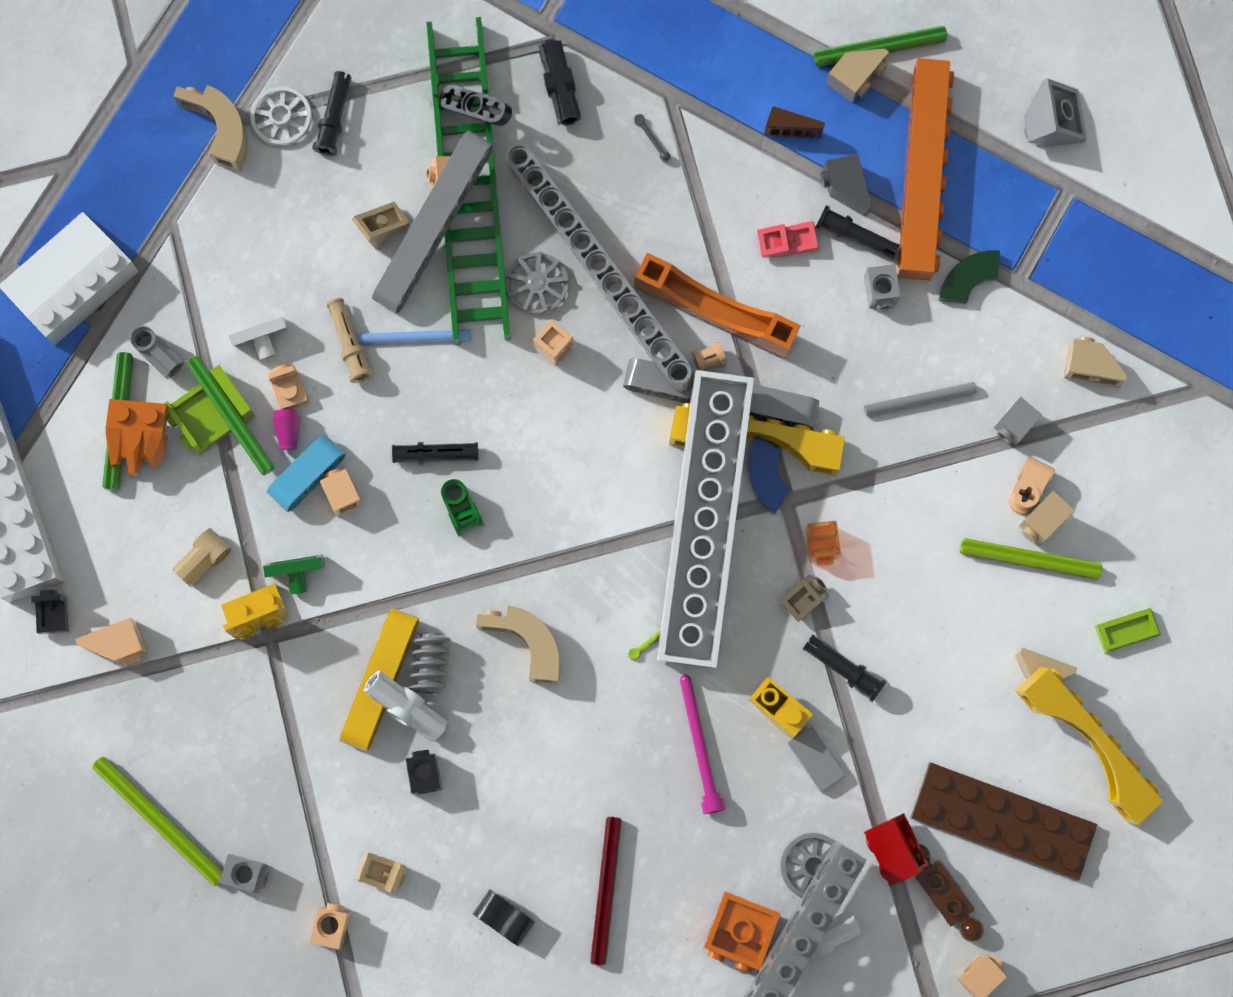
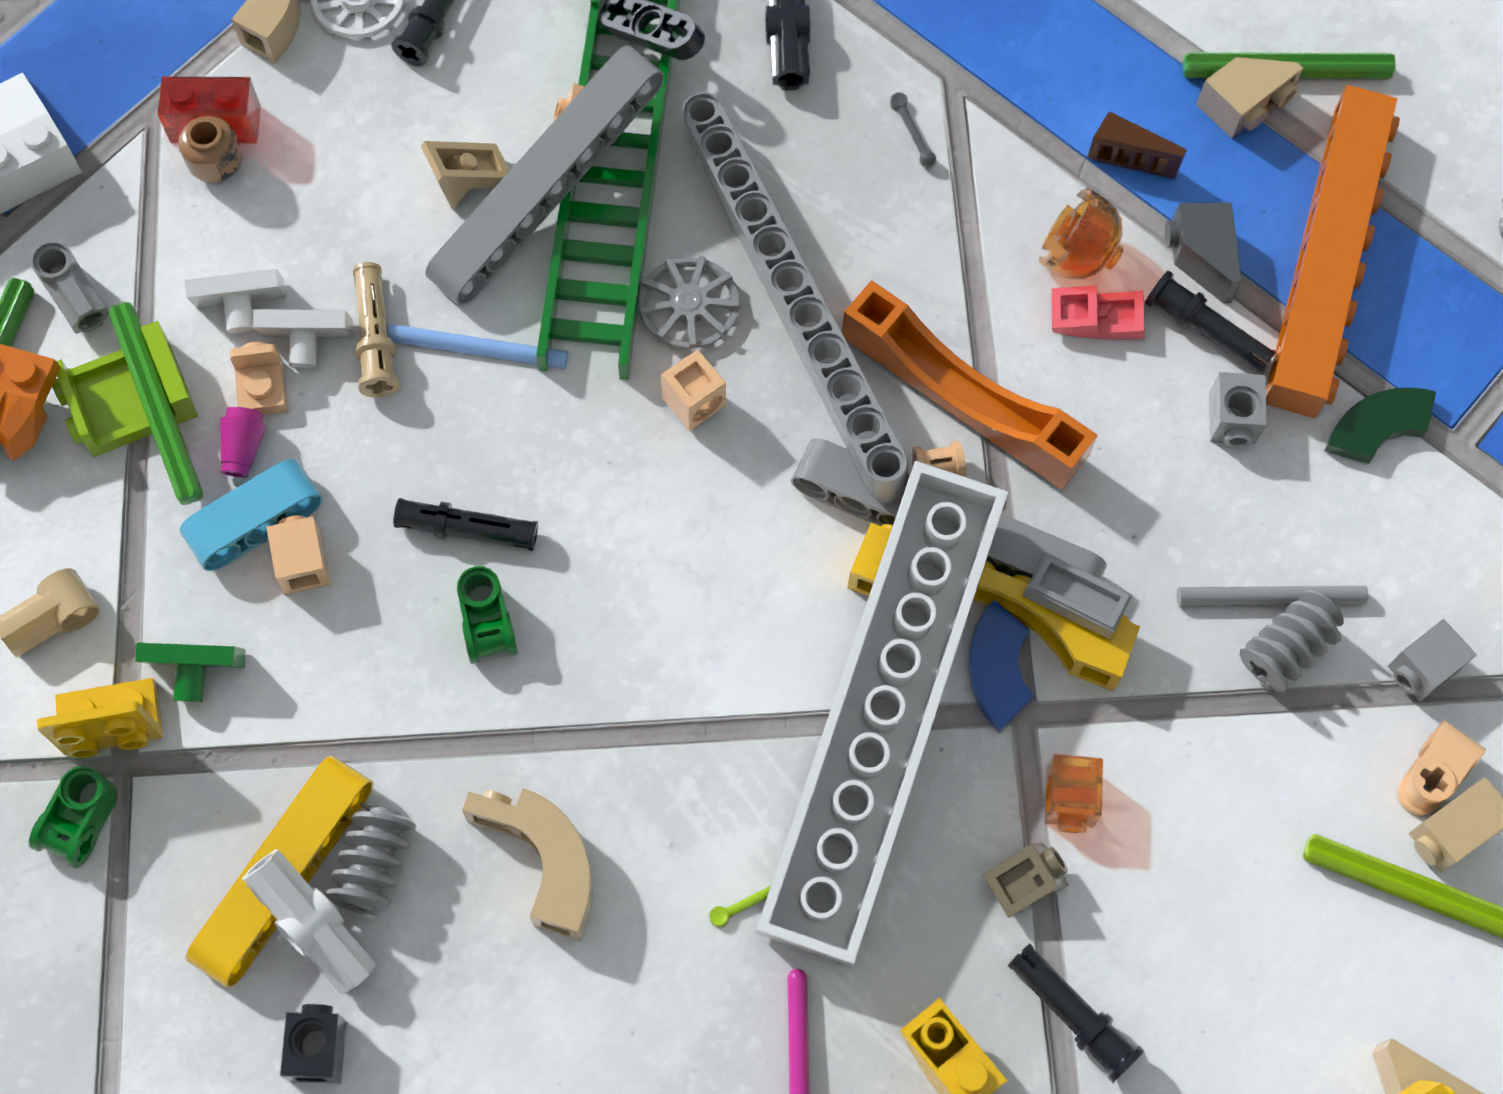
camera: 10 degrees right, 10 degrees down
none -> green piece [29,766,117,868]
none -> clear red brick [157,76,261,143]
none -> medium nougat head [178,116,242,183]
none -> white tile [253,309,353,369]
none -> light grey tile [1023,552,1133,640]
none -> clear orange cylinder [1039,187,1124,280]
none -> light grey piece [1239,590,1344,693]

